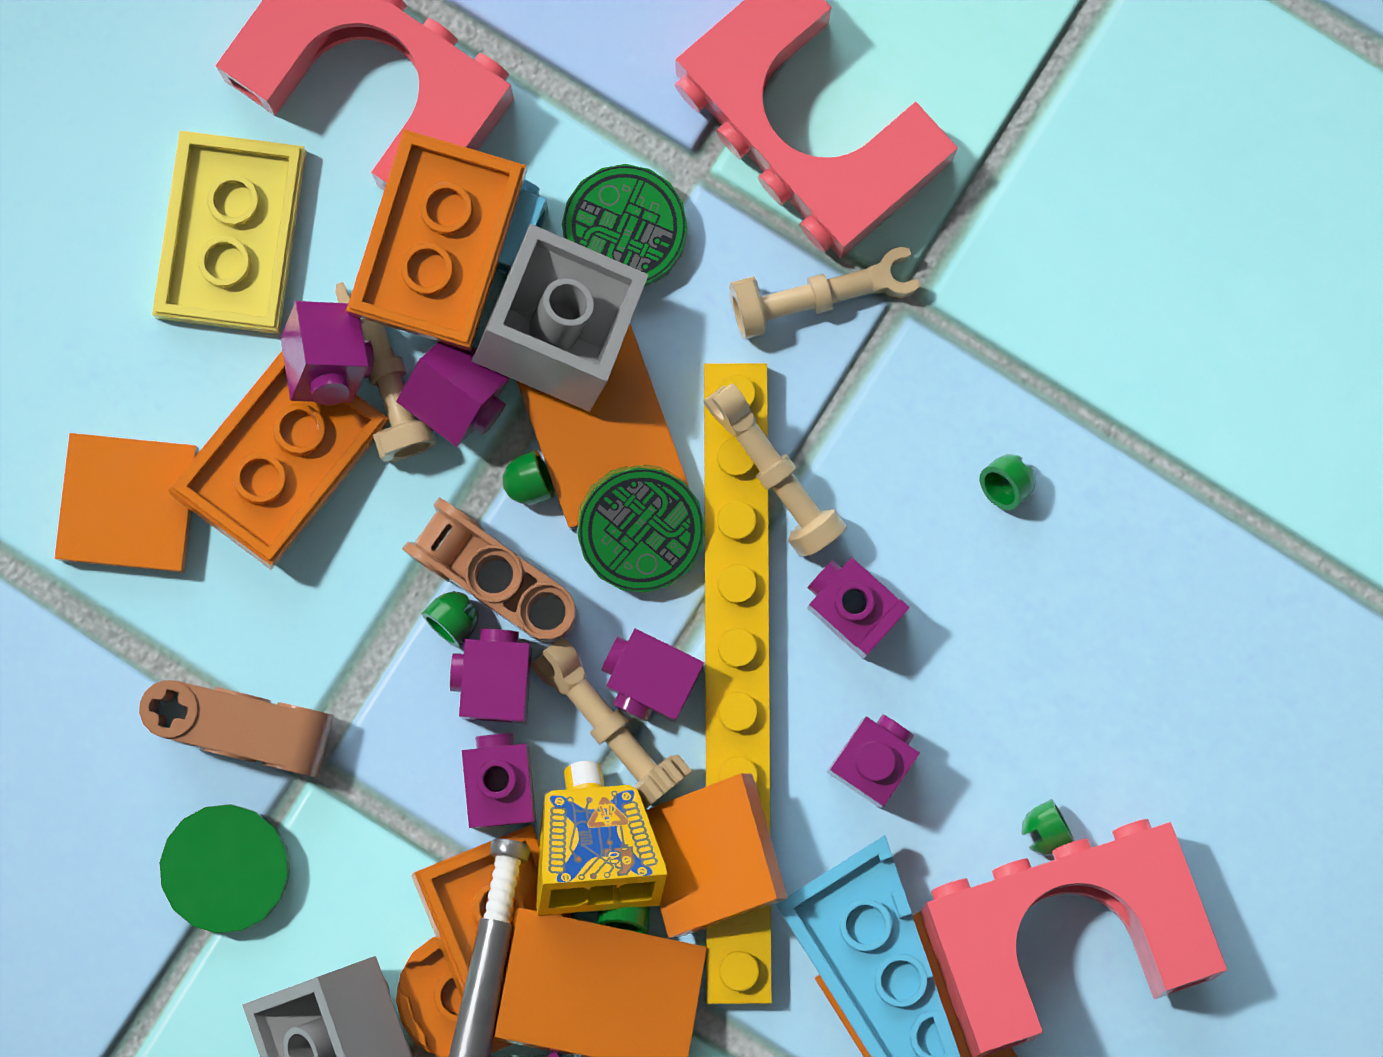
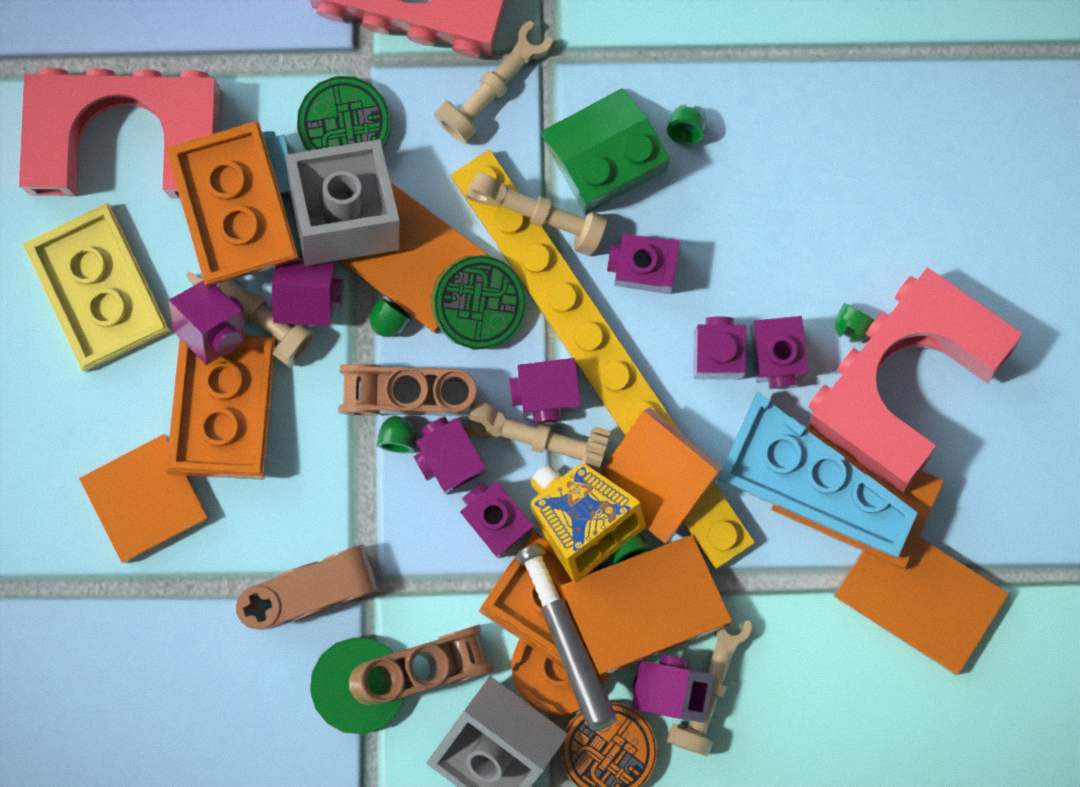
camera: 30 degrees left, 0 degrees up
none -> nougat piece [349,624,494,705]
none -> green slope [540,88,670,214]
none -> magenta brick [750,316,809,389]

